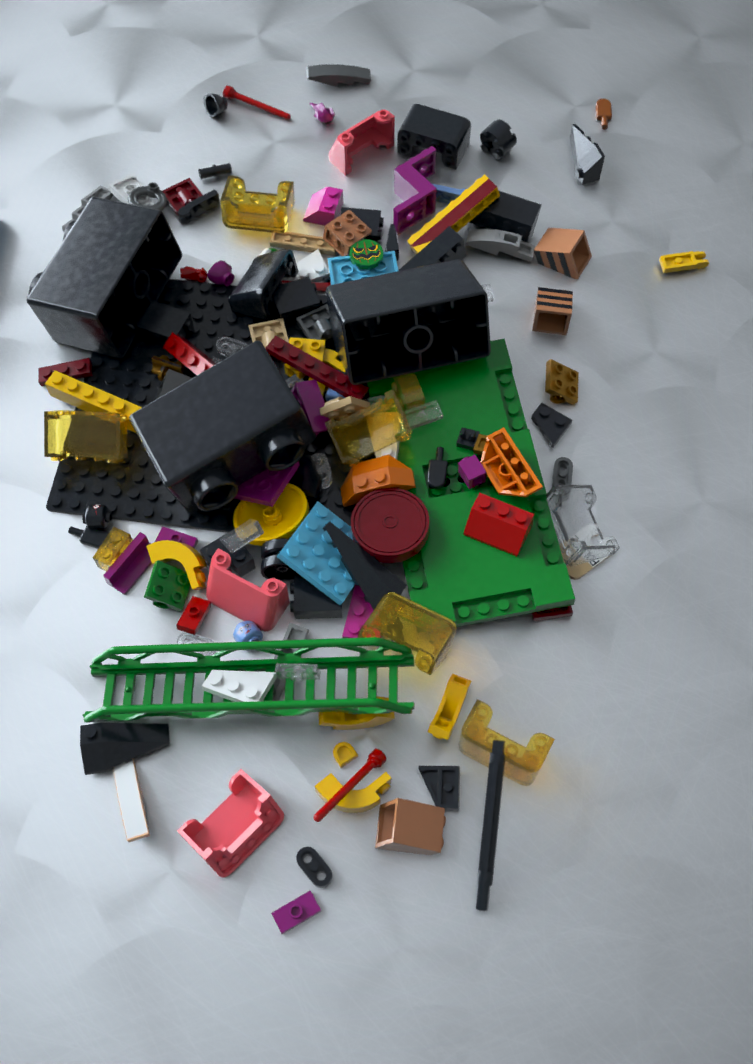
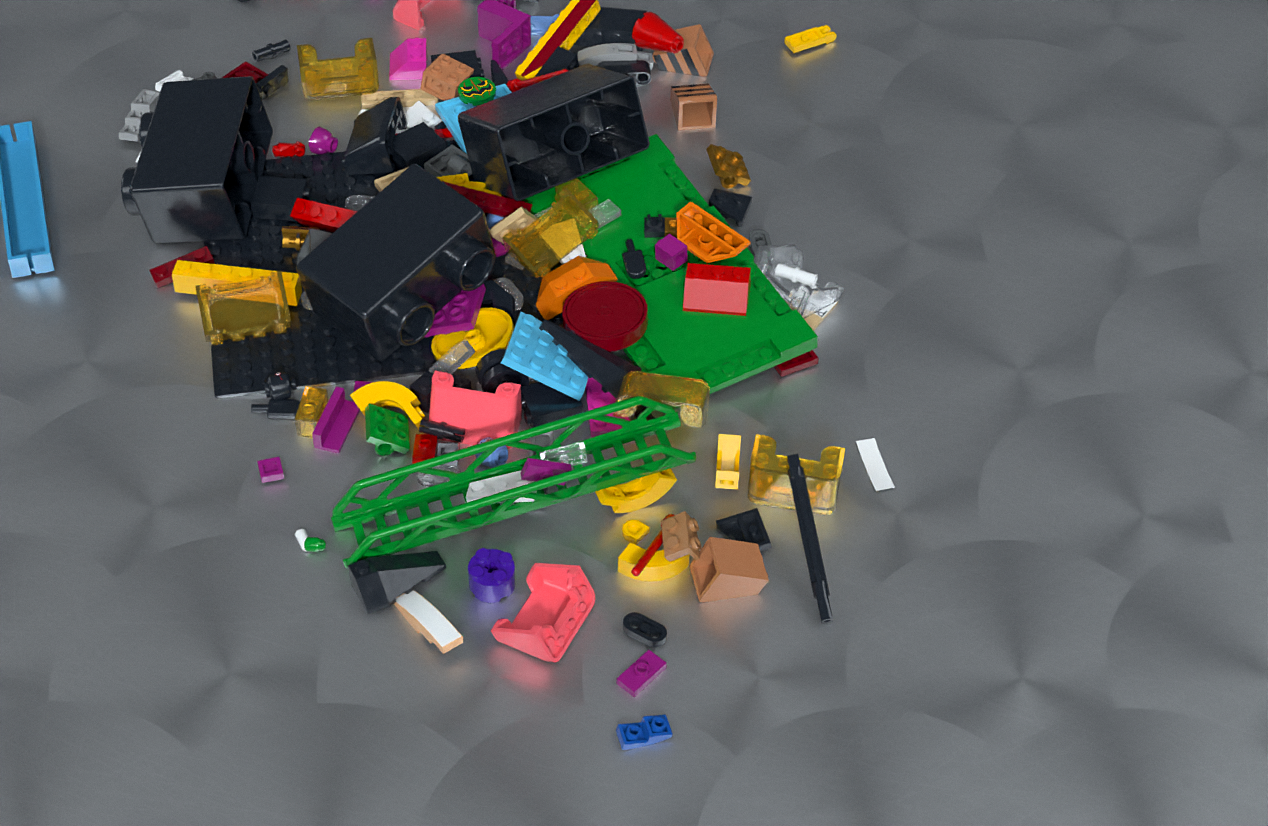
camera: 20 degrees left, 15 degrees down
none -> magenta plate [257,457,284,483]
none -> green arm [295,529,326,552]
none -> black pin [419,419,465,443]
none -> leg [437,442,460,466]
none -> dark purple brick [468,548,515,603]
none -> red piece [507,69,568,93]
none -> magenta plate [520,458,572,486]
none -> black beam [597,60,652,86]
none -> blue slope [616,715,673,750]
none -> red cone [632,12,684,54]
none -> medium nougat bracket [661,511,701,562]
none -> white pin [775,263,818,287]
none -> white sticker [856,438,895,491]

